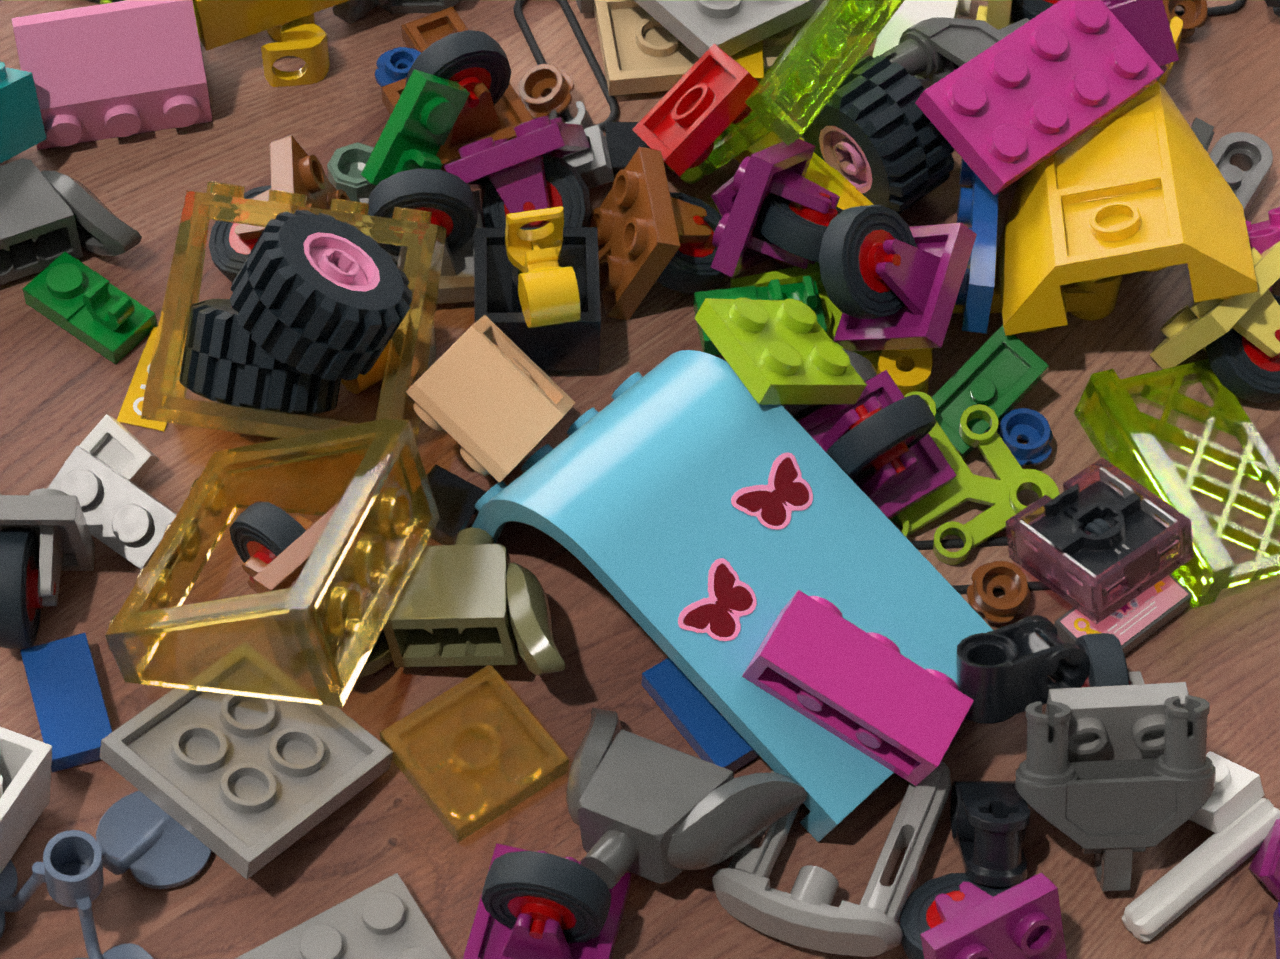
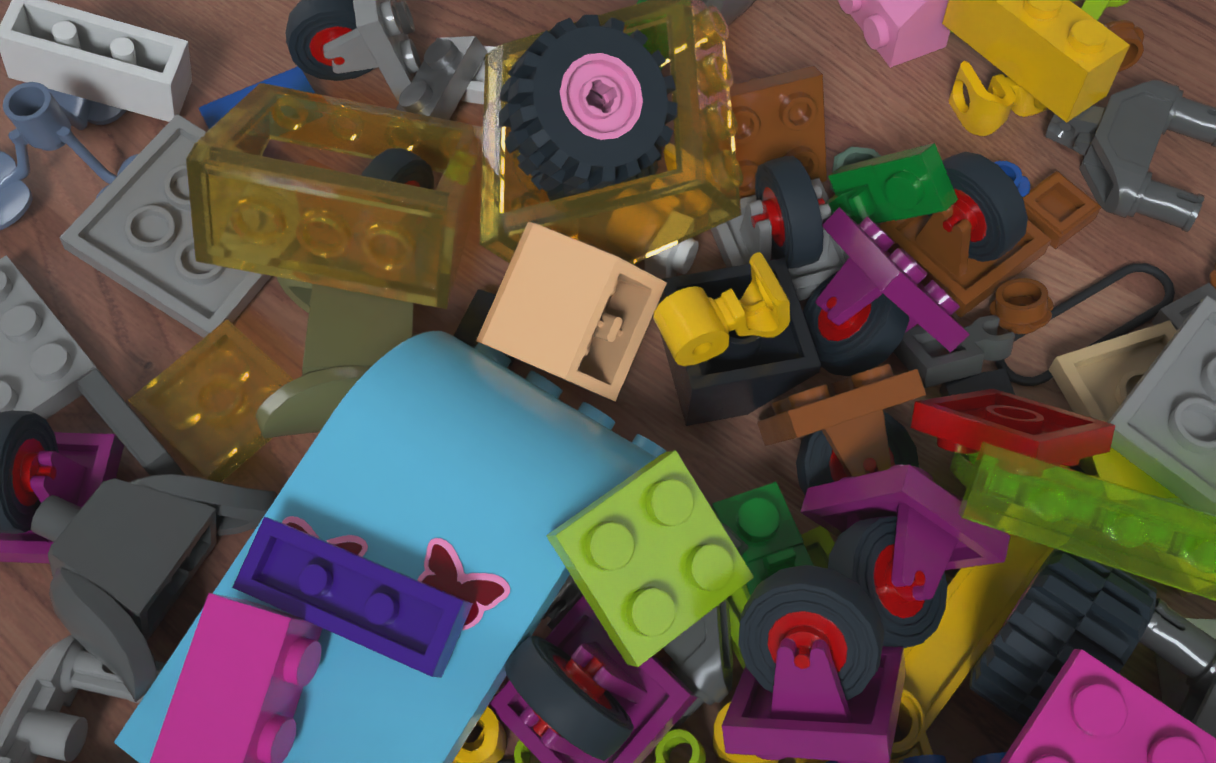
camera: 85 degrees right, 5 degrees up
none -> dark grey tile [77,369,186,476]
none -> dark purple plate [232,516,473,678]

